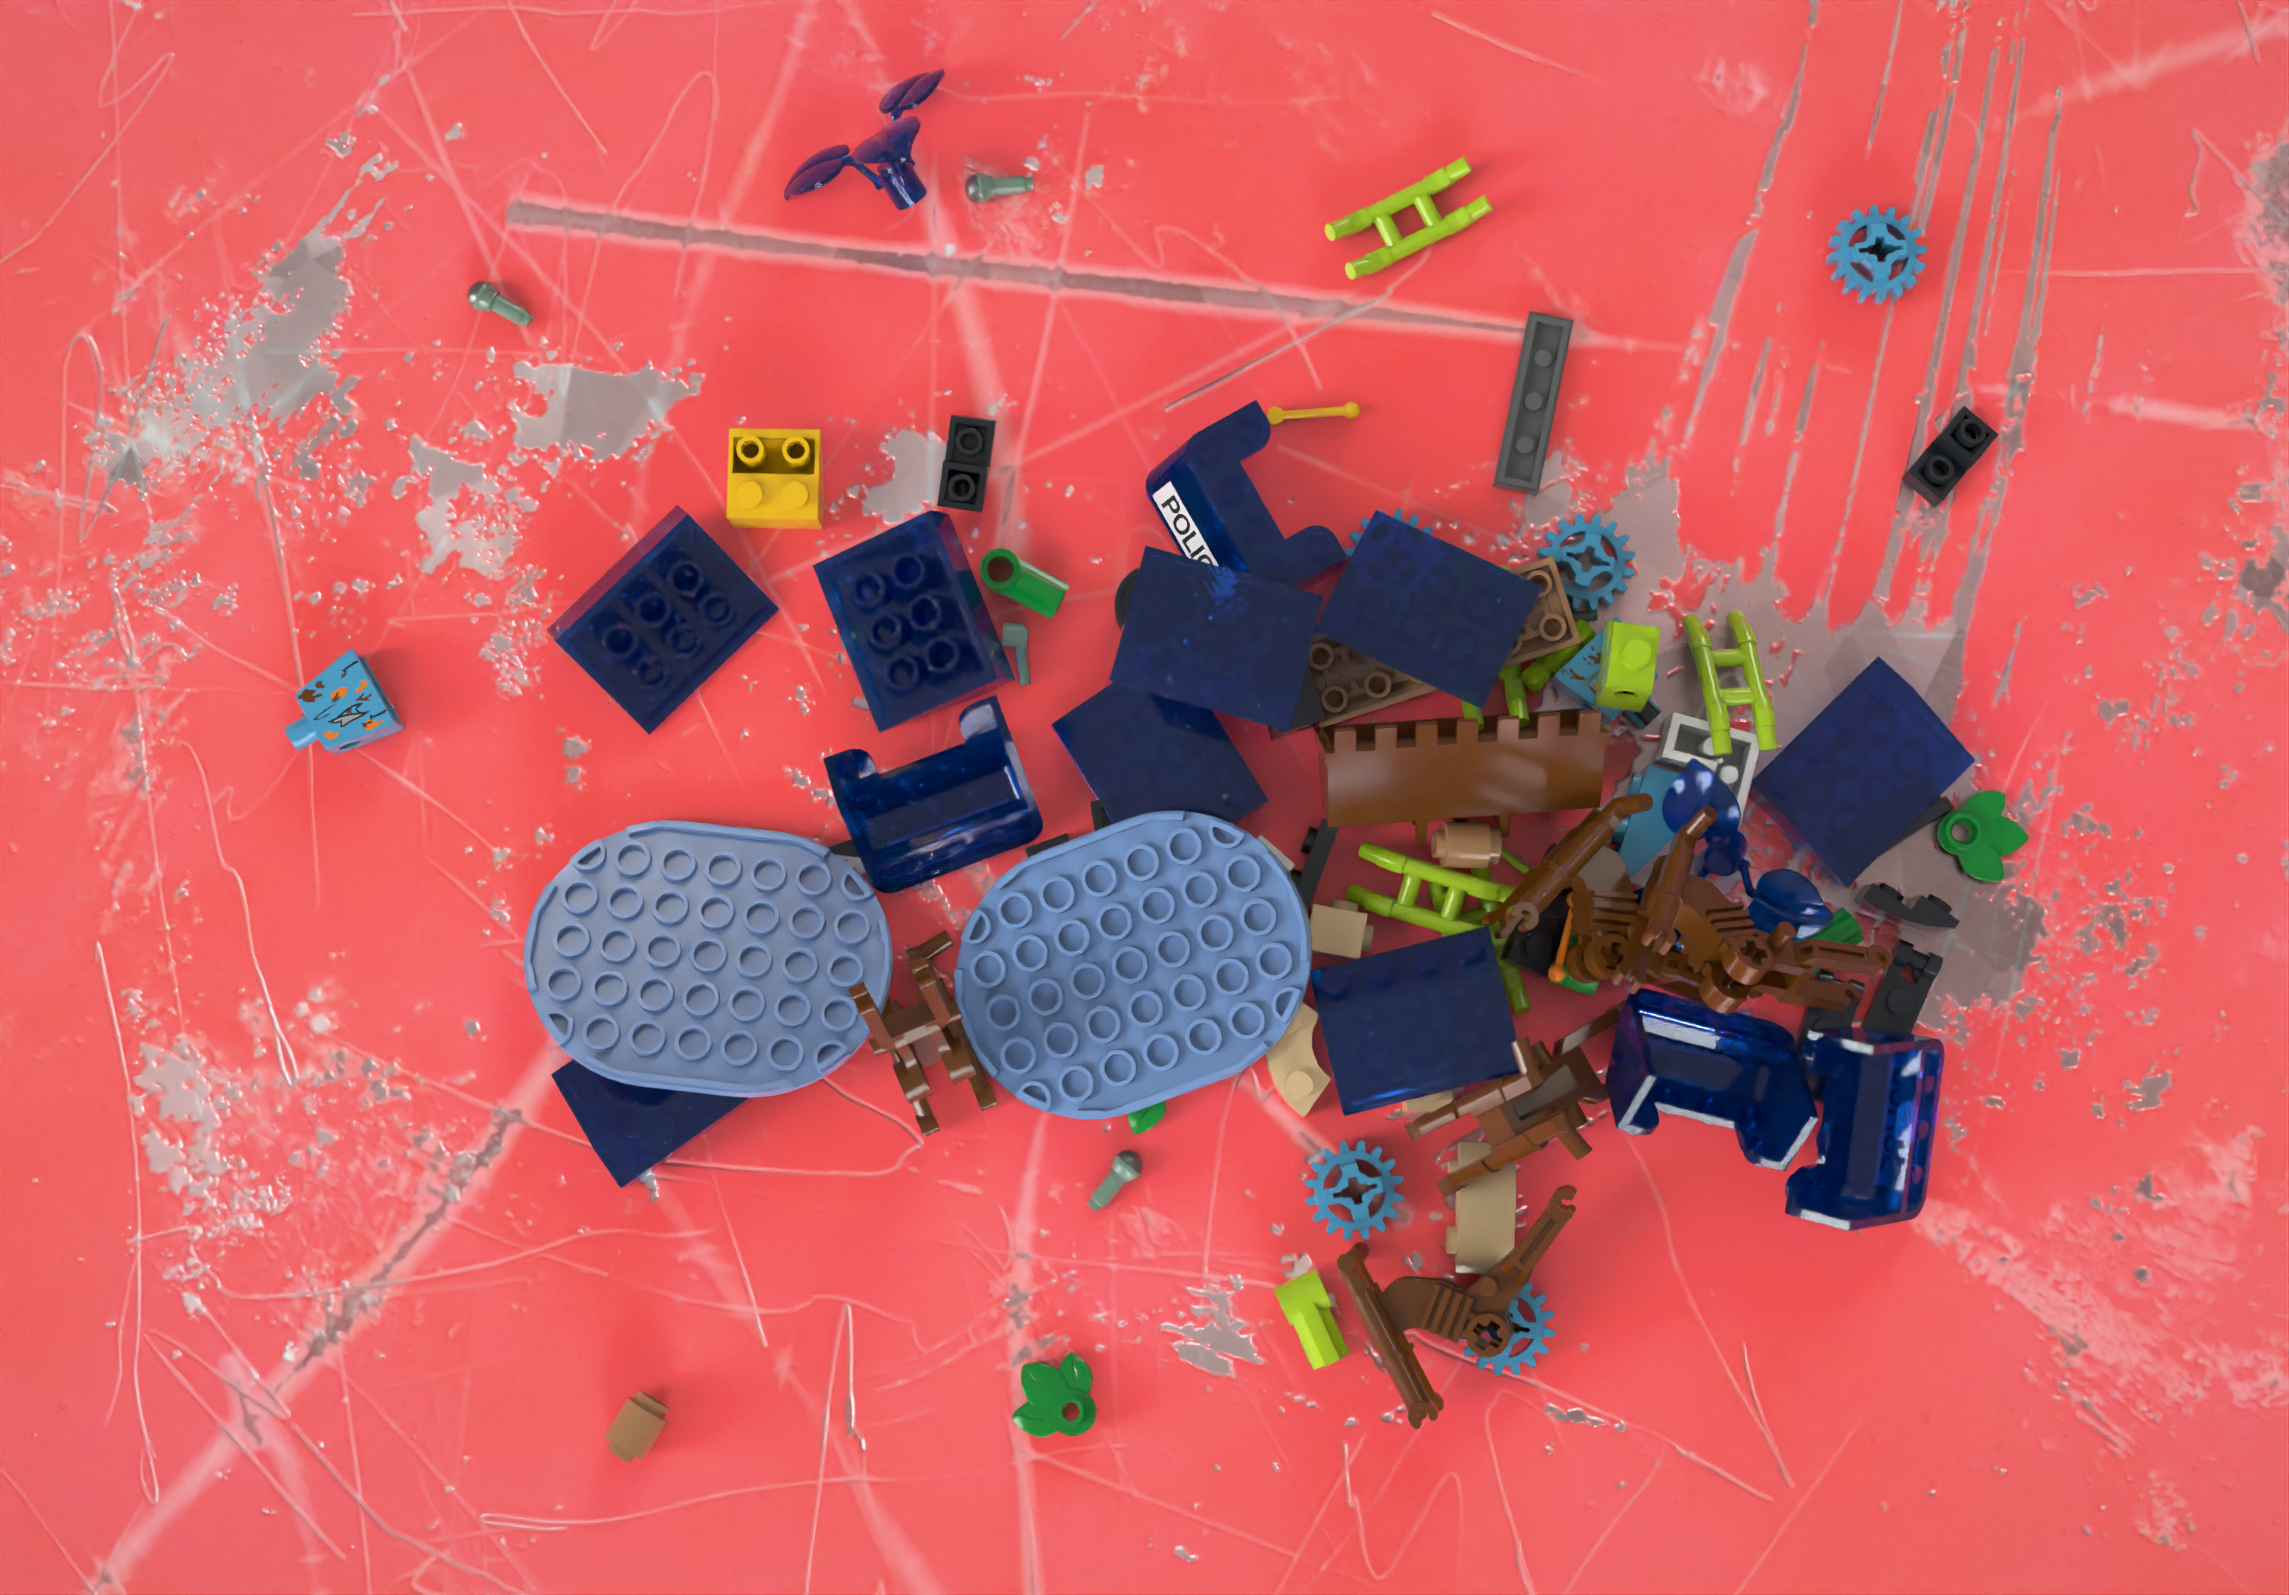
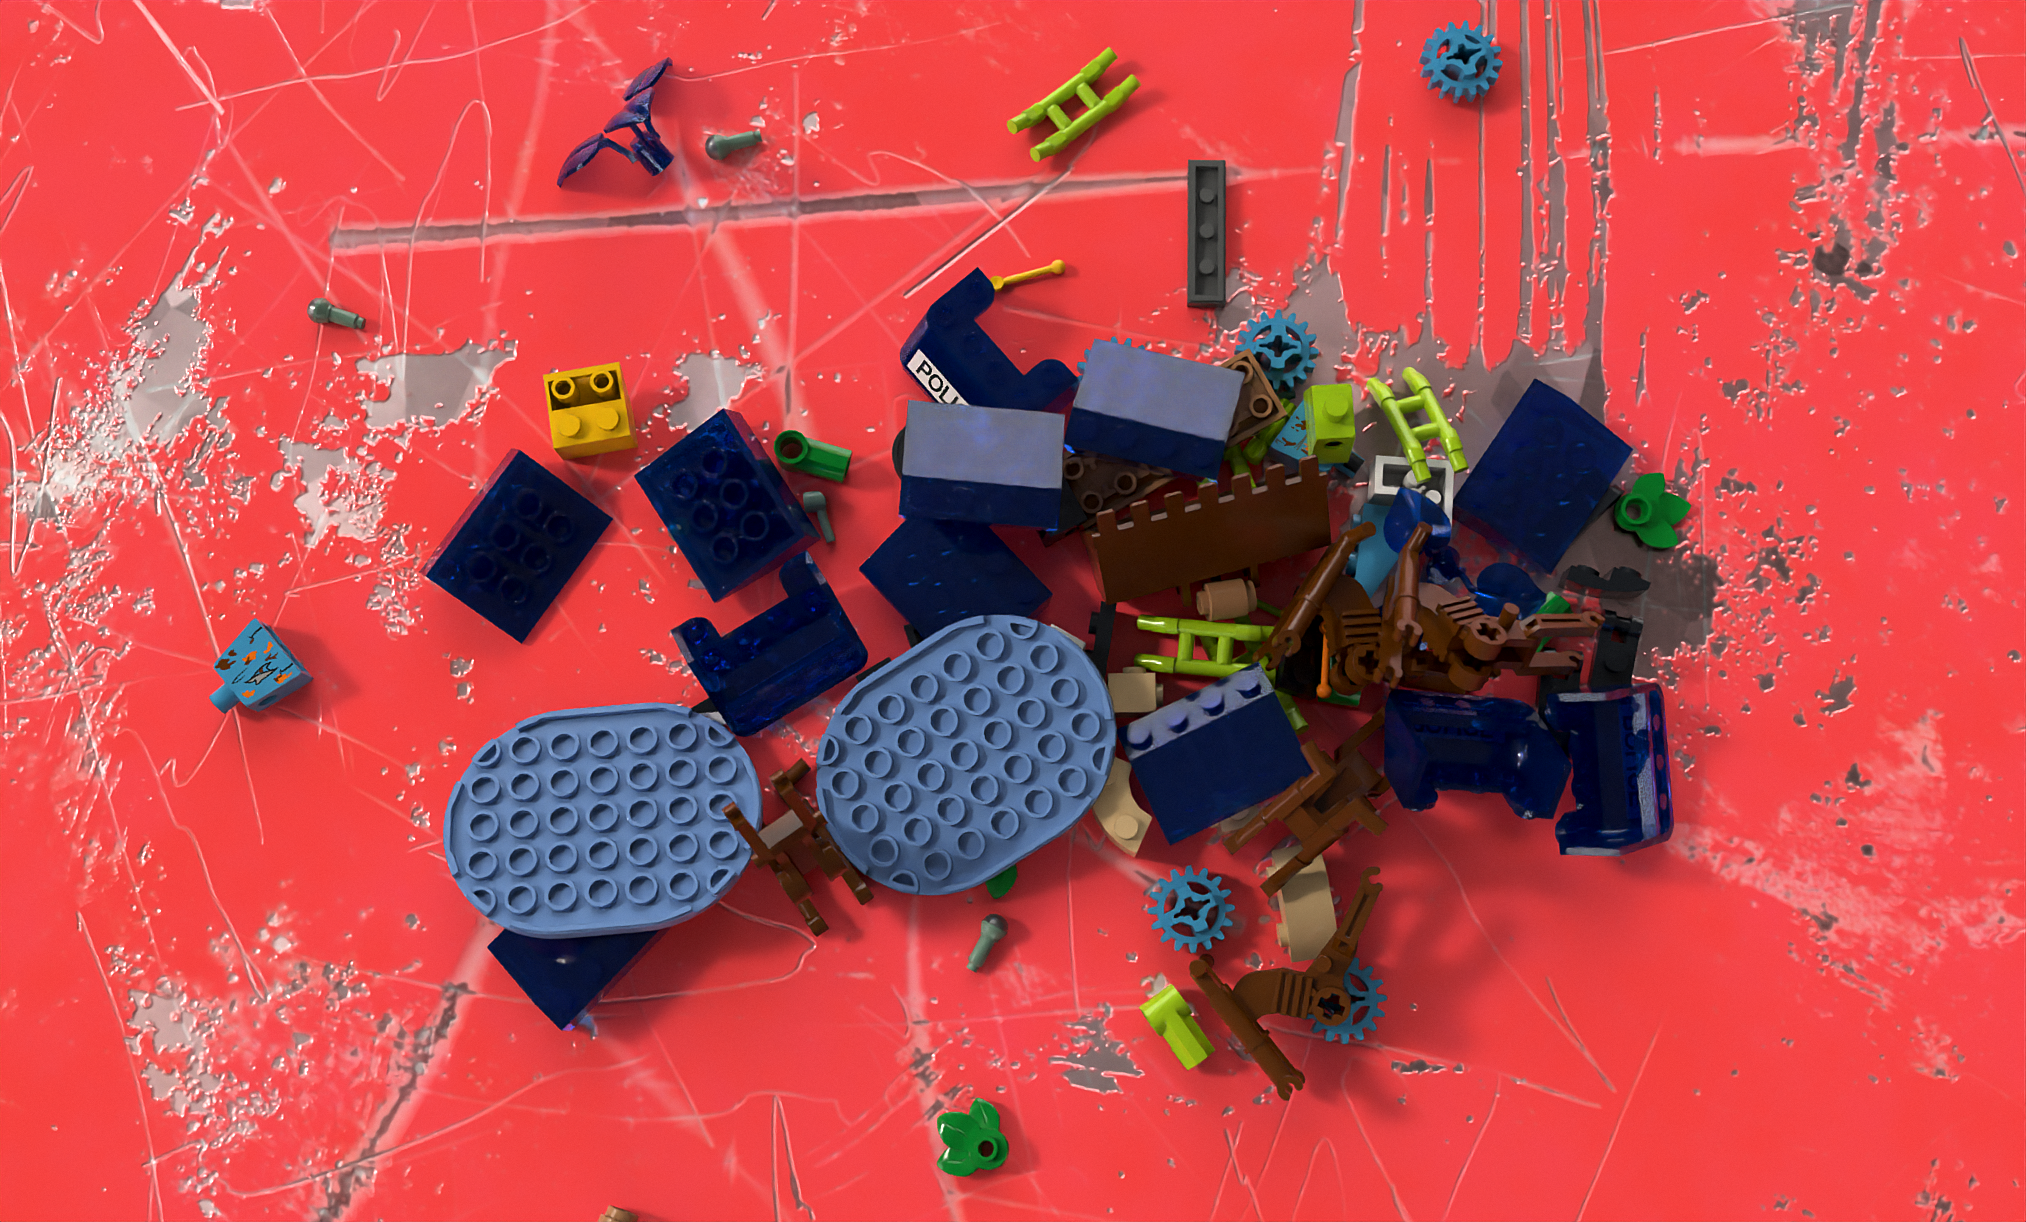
camera: 10 degrees left, 5 degrees down
black slope [937,414,997,513] -> none
black slope [1901,406,1999,508] -> none

